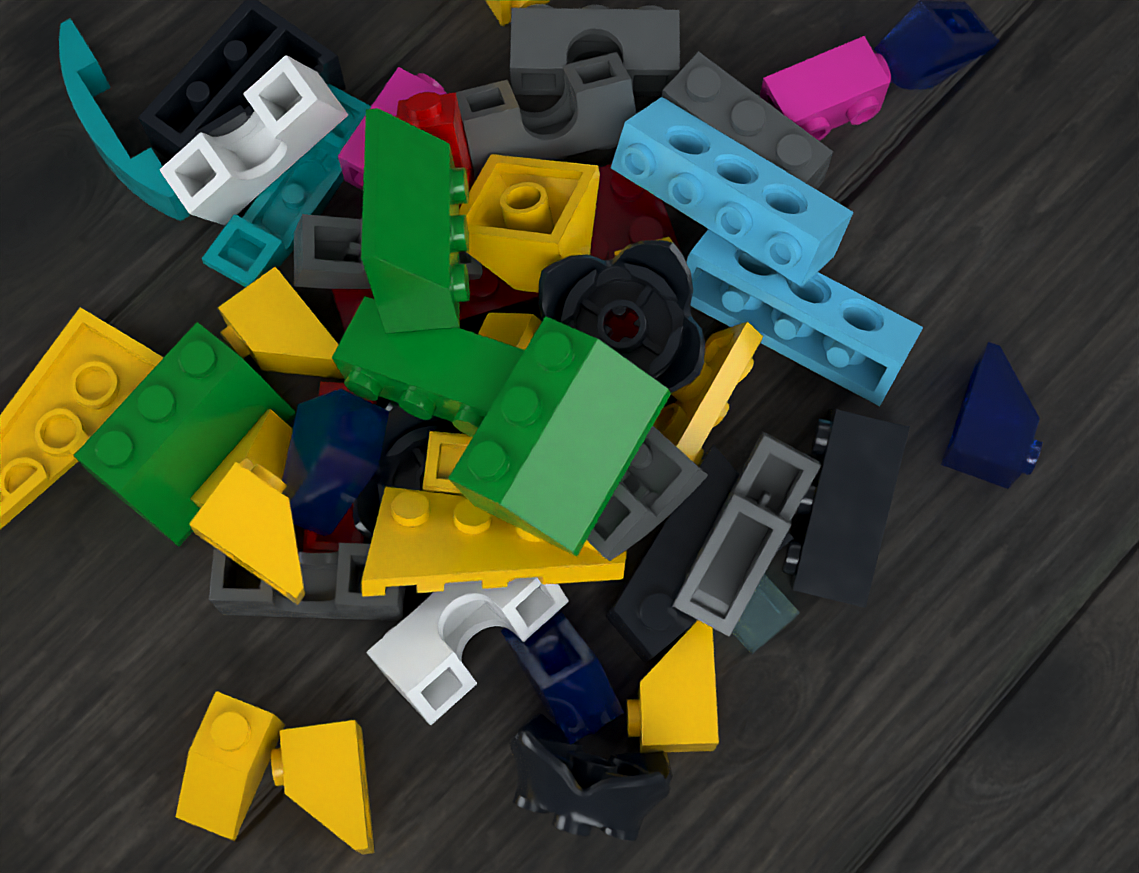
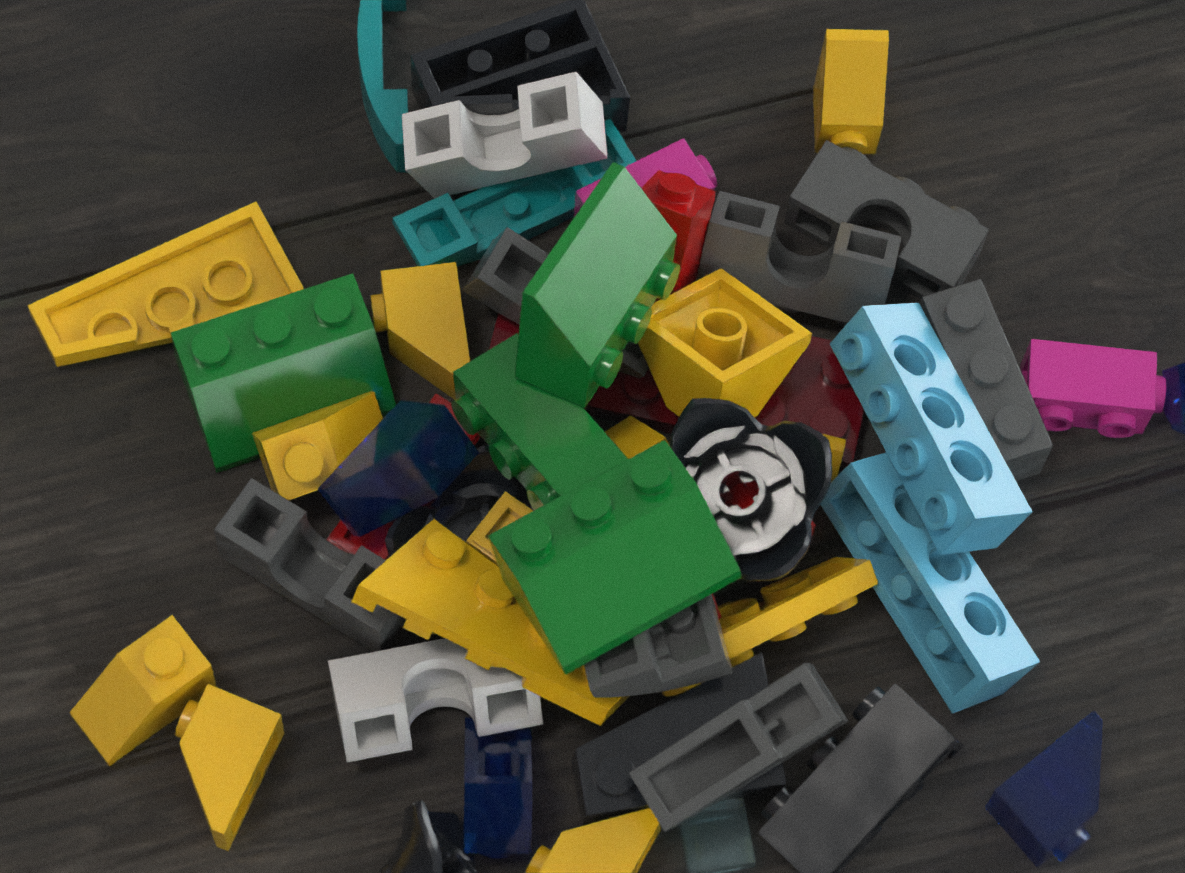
camera: 25 degrees right, 5 degrees down
yellow slope [189,462,305,605] -> none

